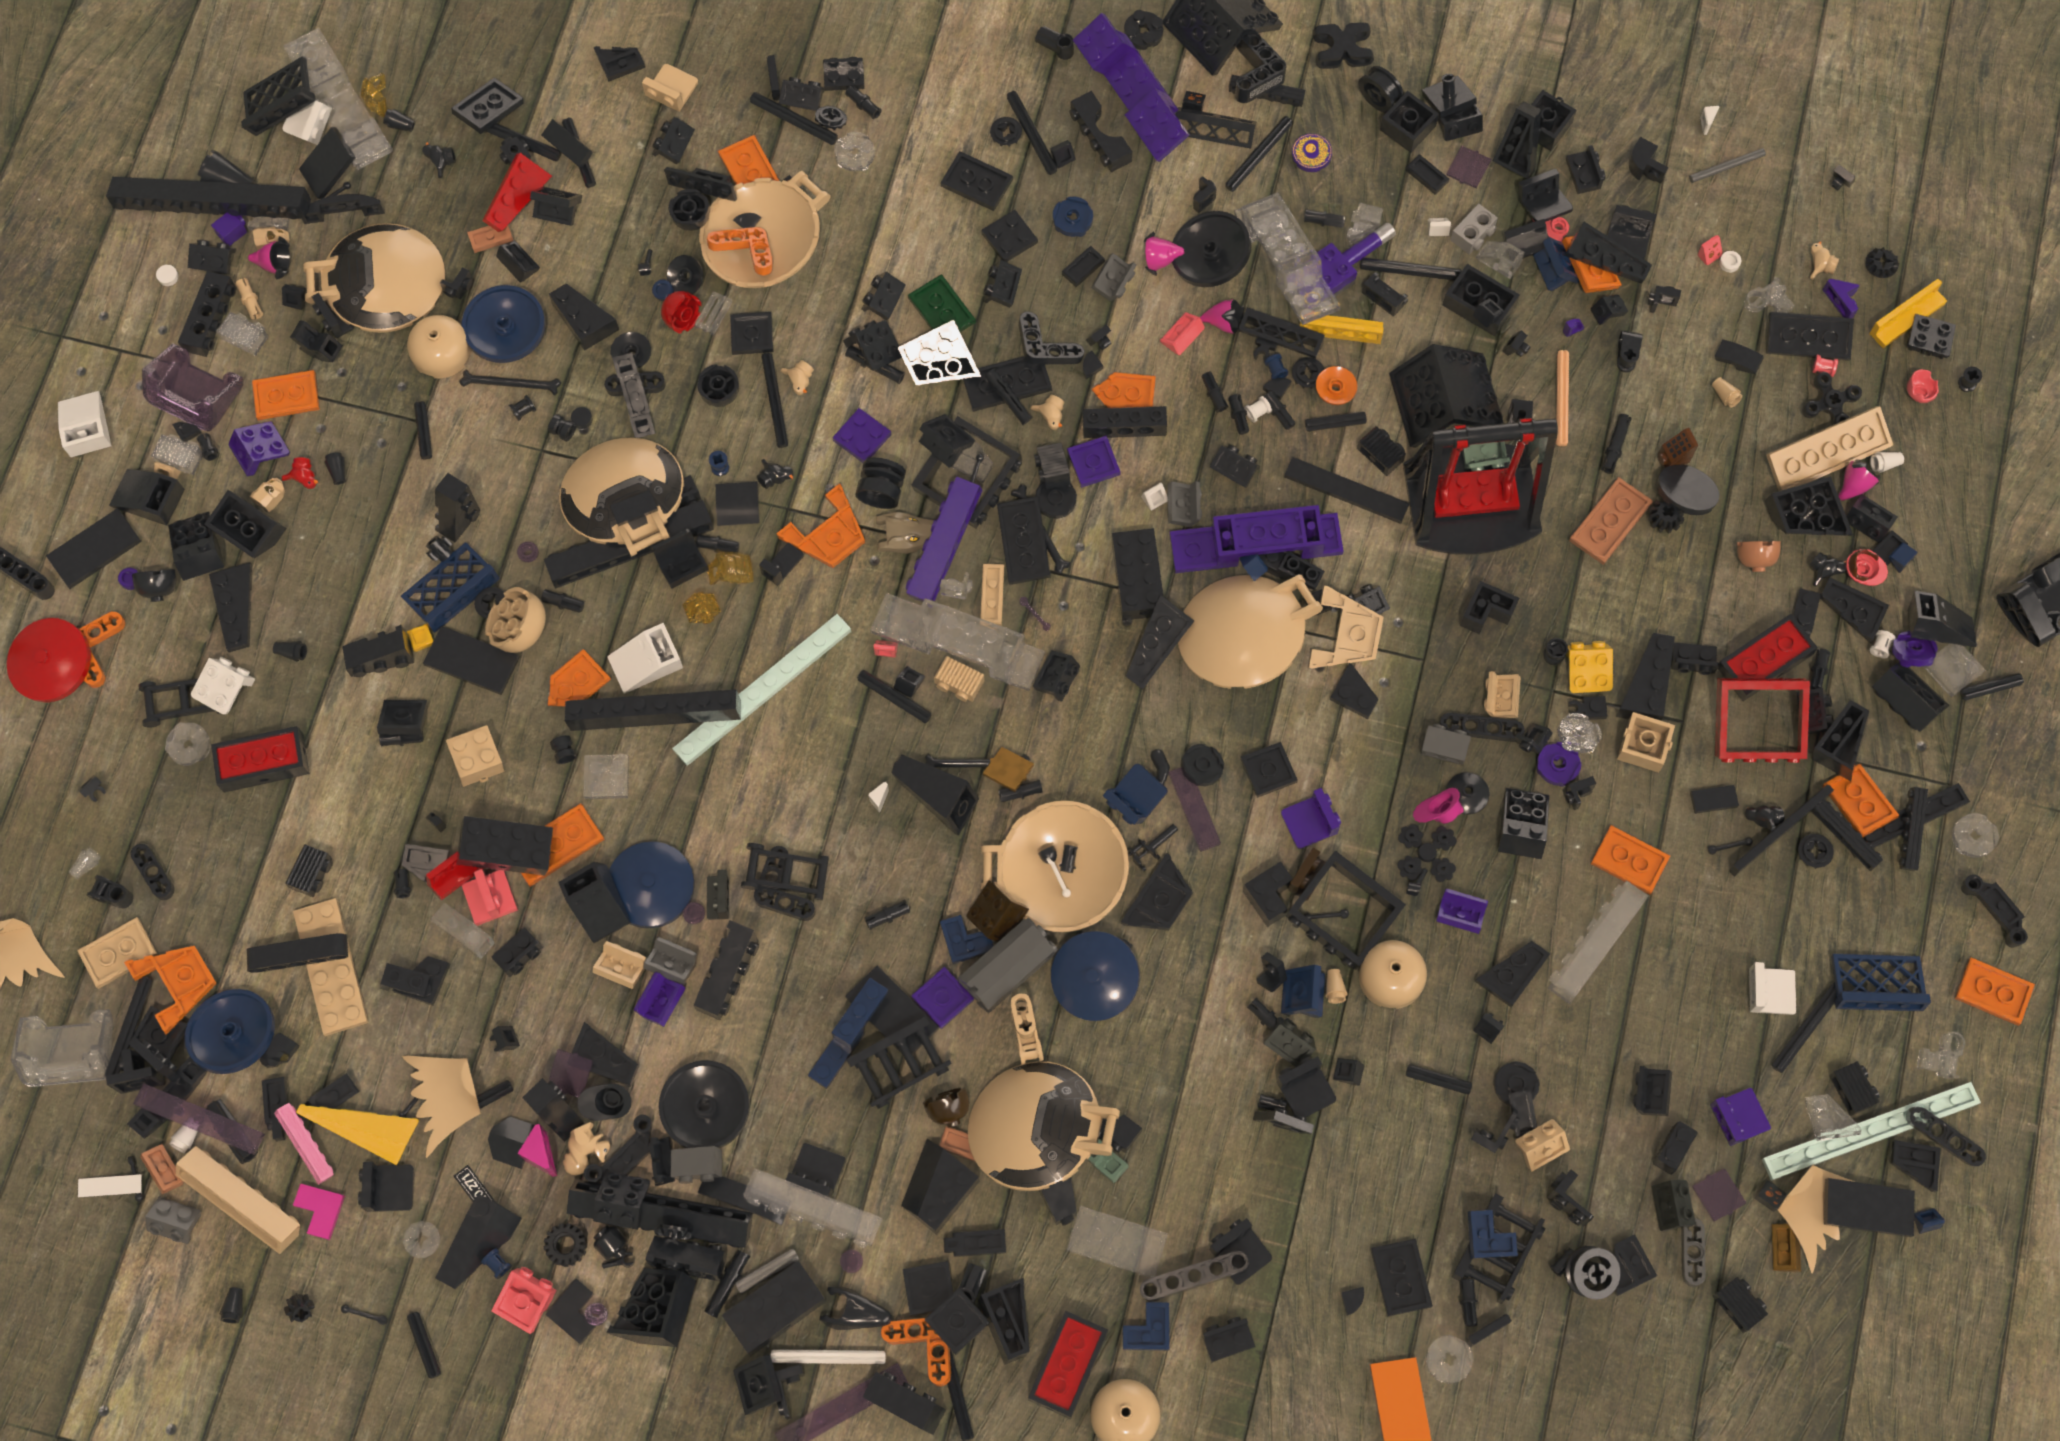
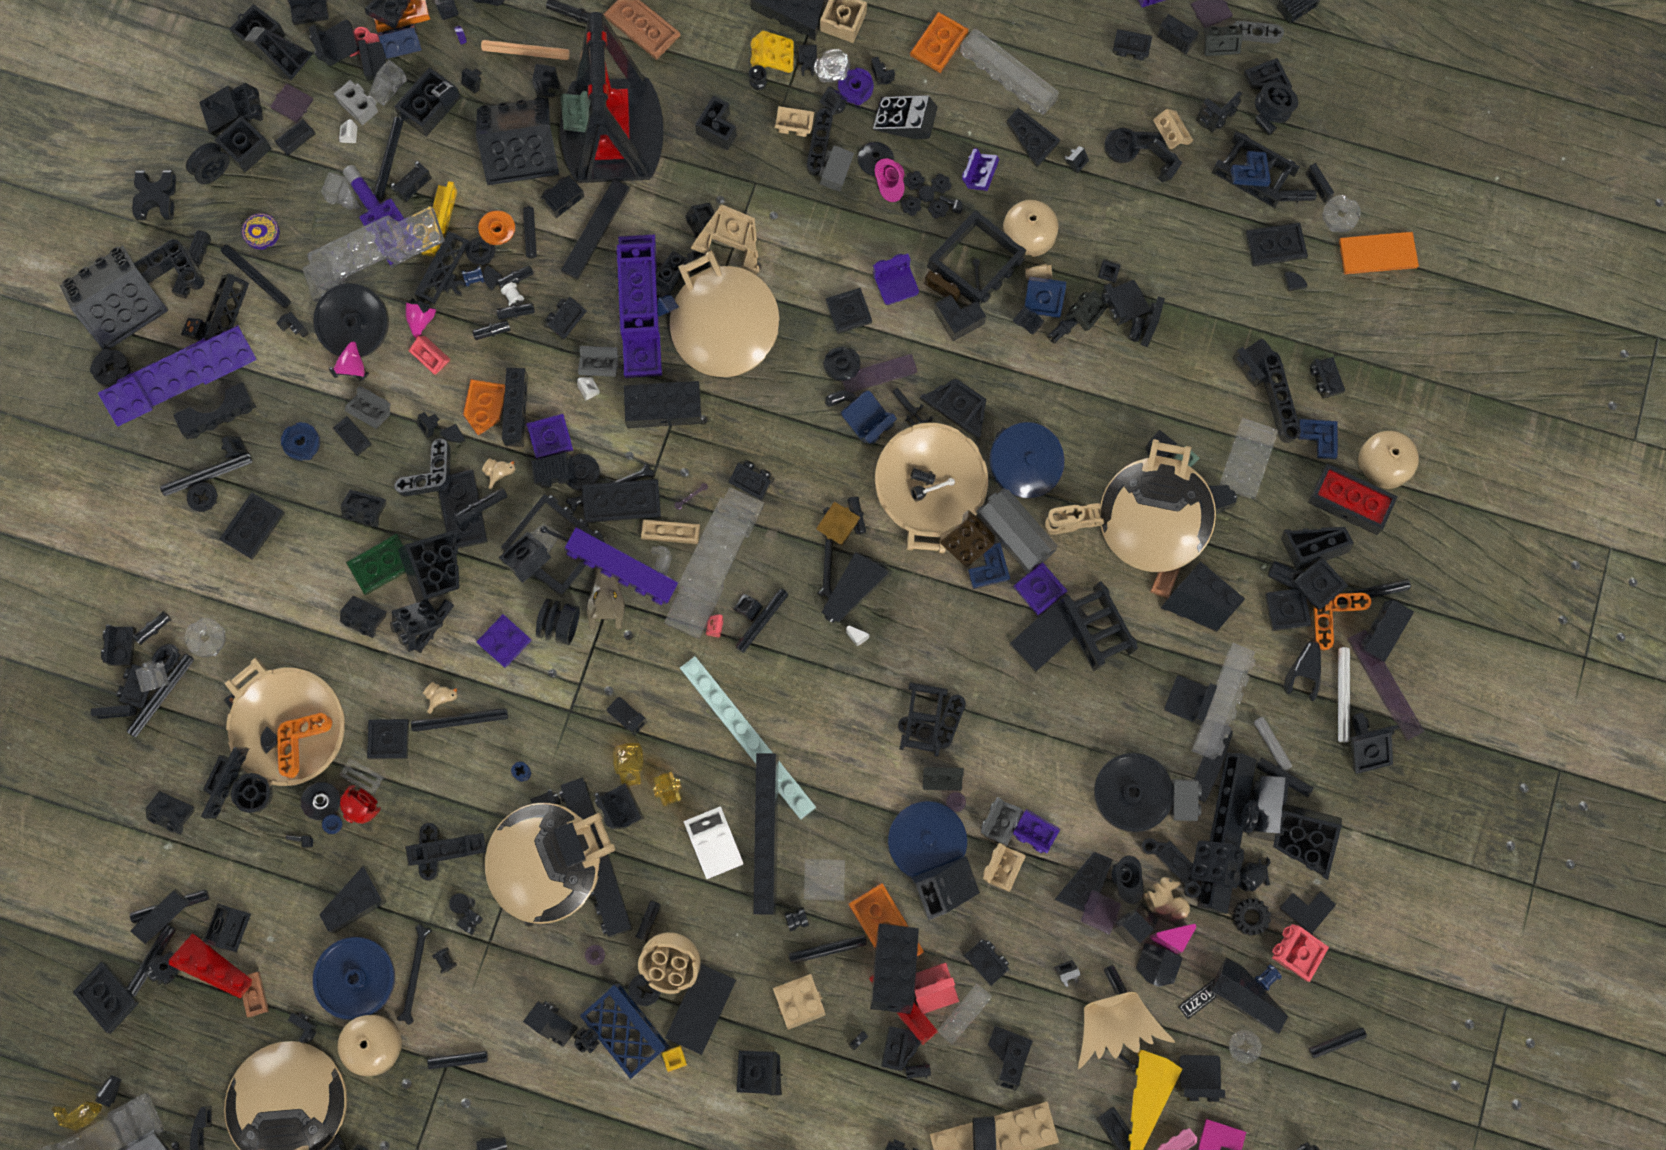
camera: 90 degrees left, 5 degrees up
black hinge [341,1304,387,1325] -> none
black wedge [342,625,414,677] -> none
black animal [422,142,456,178] -> none
black slope [496,240,540,283] -> none
orange tile [548,649,611,706] -> none
plate [584,1303,608,1326] -> none
black wing [594,46,645,82] -> none
black dish [610,332,652,368] -> none
tan bracket [642,64,698,112] -> none
black hinge [648,1137,675,1186] -> none
black wedge [694,920,759,1020] -> none
black axle [696,534,739,554] -> none
black cylinder [697,364,739,407] -> none
black slope [715,481,760,526] -> none
orange tile [718,135,779,185] -> none
black brick [722,1261,826,1357] -> none
black animal [756,459,794,489] -> none
orange wing [776,483,865,568] -> none
dark blue bracket [808,978,889,1089] -> none
plate [840,1250,863,1273] -> none
black pin [864,899,910,930] -> none
dark brown cylinder [923,1087,970,1128] -> none
tan brick [934,656,985,702] -> none
black hinge [943,1229,1006,1257] -> none
black plate [981,210,1038,262] -> none
black piece [1035,26,1074,60] -> none
black wing [1125,595,1194,689] -> none
black axle [1304,209,1346,228] -> none
black wing [1330,663,1379,719] -> none
black axle [1406,1064,1472,1095] -> none
none -> clear brick [135,661,169,692]
none -> black axle [789,935,867,964]

